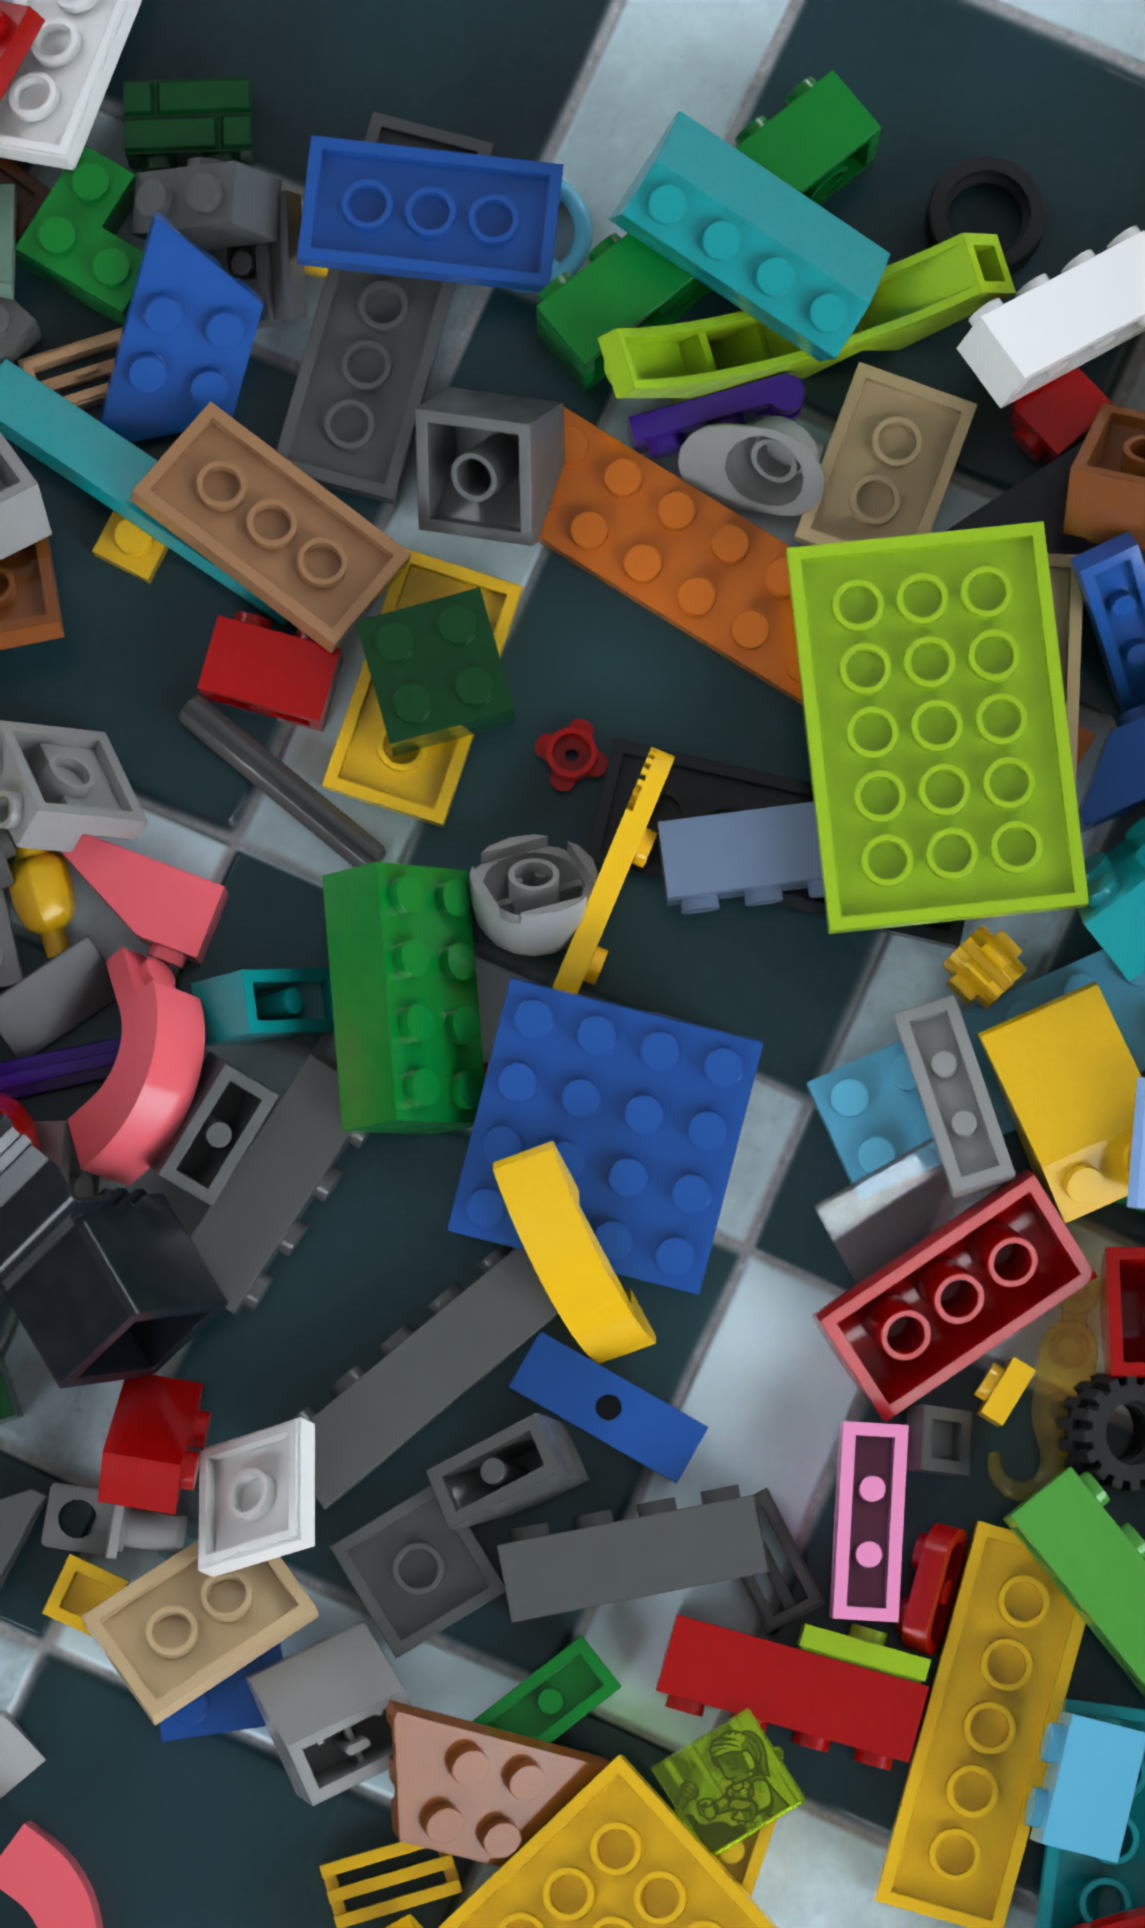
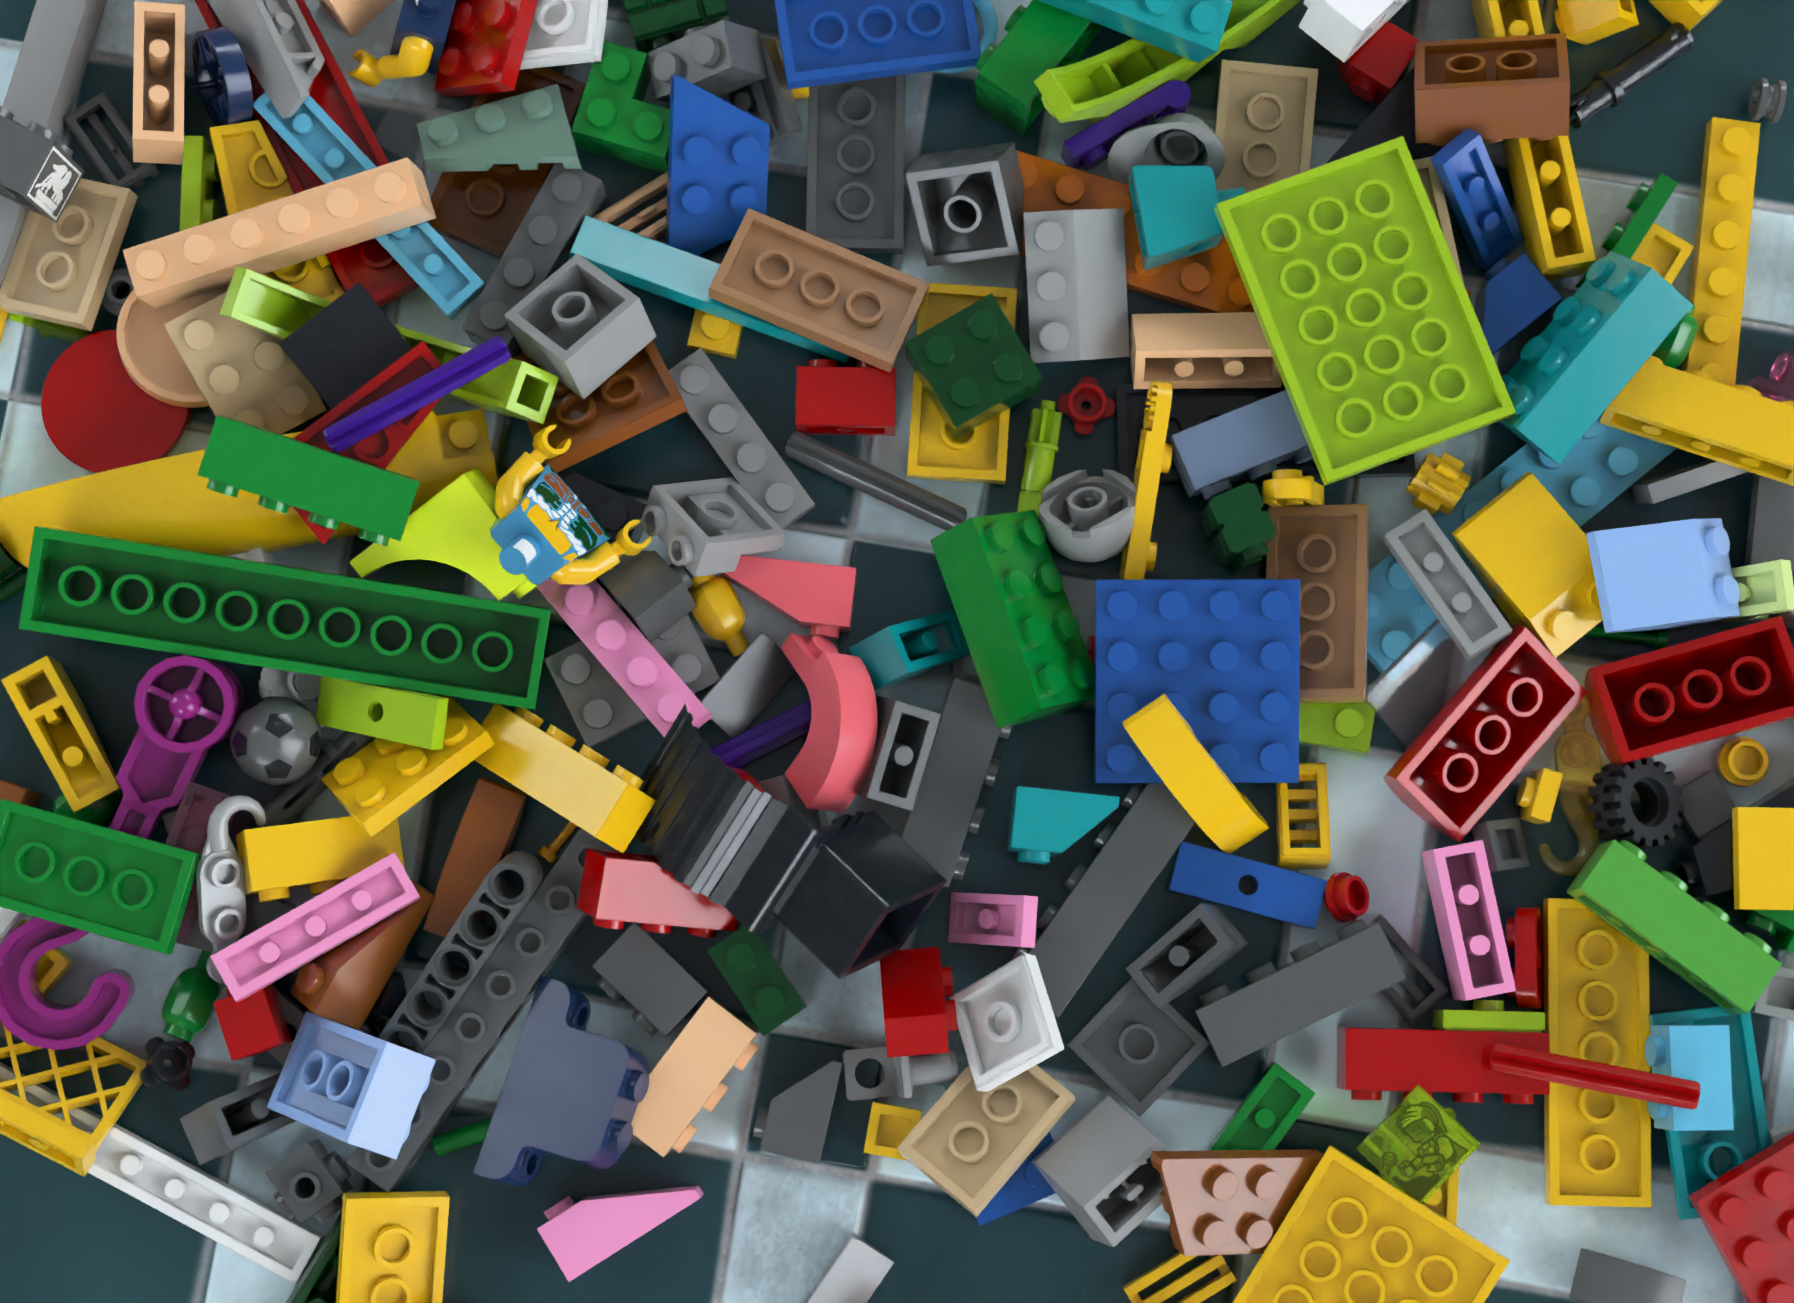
camera: 15 degrees left, 0 degrees up
none -> light grey plate [668,348,815,530]
none -> bright pink slope [948,892,1038,948]
none -> teal slope [1007,786,1120,865]
none -> lime piece [1017,400,1062,520]
none -> light grey slope [1024,208,1130,363]
none -> teal torso [1128,165,1246,270]
none -> light nougat brick [1129,312,1282,389]
none -> dark green brick [1197,482,1277,572]
none -> yellow plate [1262,469,1325,507]
none -> medium nougat plate [1266,504,1370,703]
none -> yellow slope [1276,763,1331,869]
none -> lime plate [1299,702,1376,754]
none -> red plate [1323,872,1369,923]
none -> red axle [1489,1043,1701,1110]

